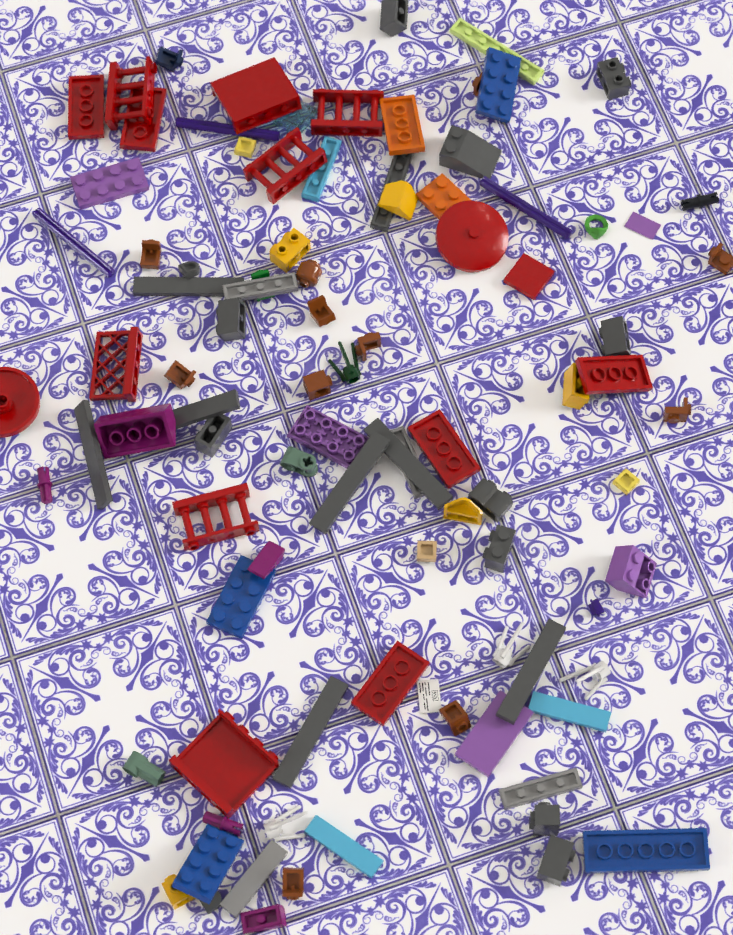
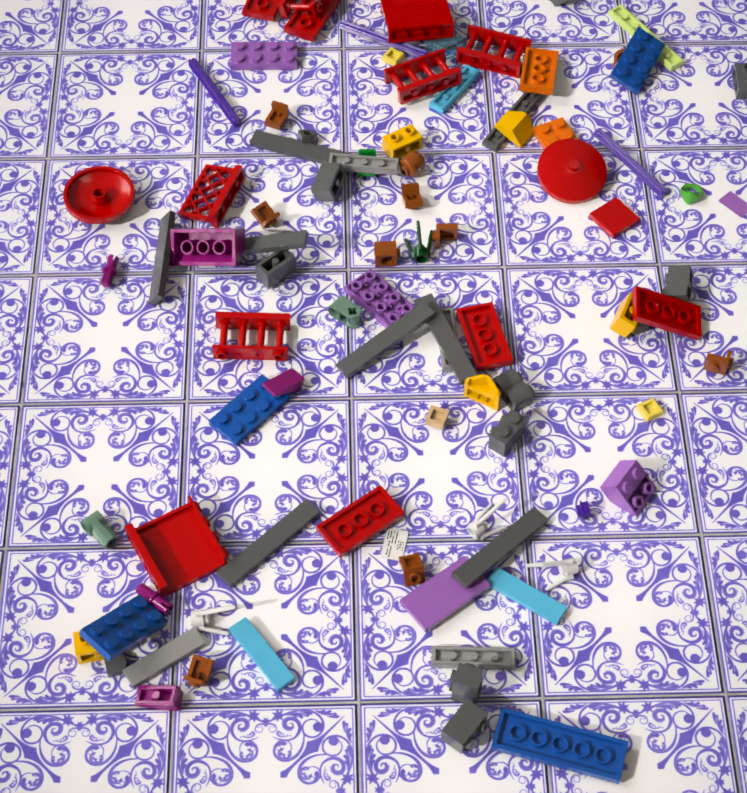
camera: 15 degrees right, 10 degrees down
dark grey slope [439,125,502,179] -> none

